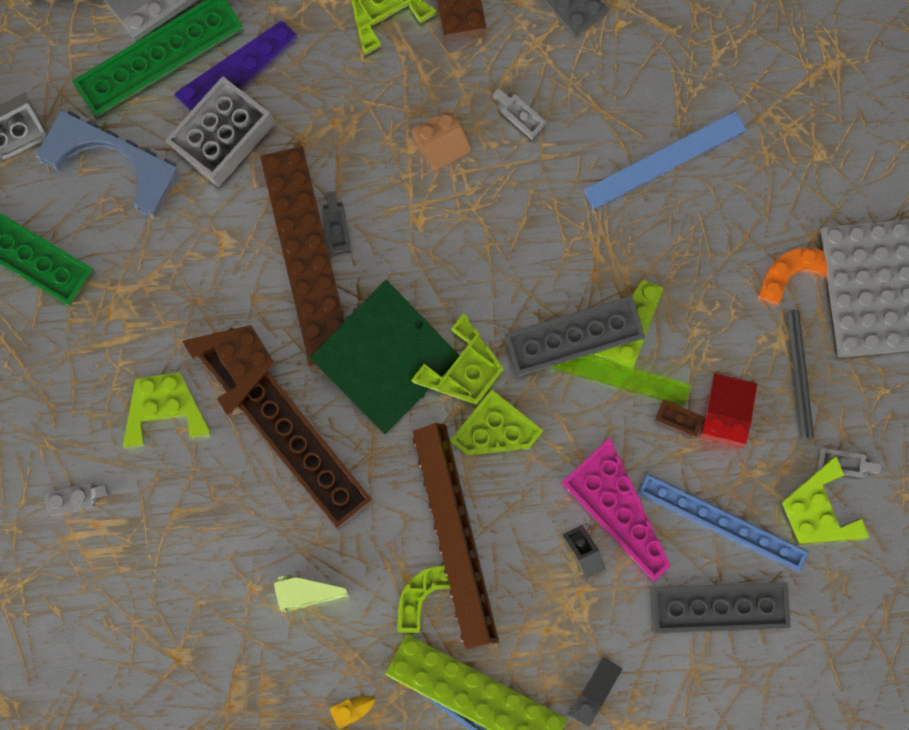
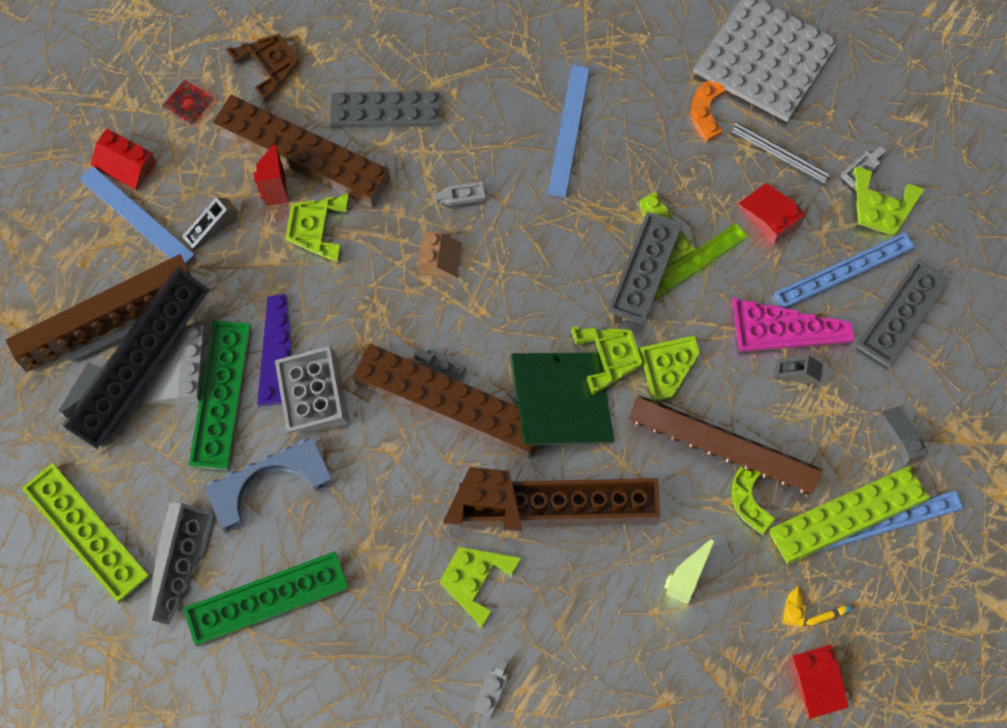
camera: 45 degrees left, 10 degrees down
reddish brown plate [654,400,704,438] -> none

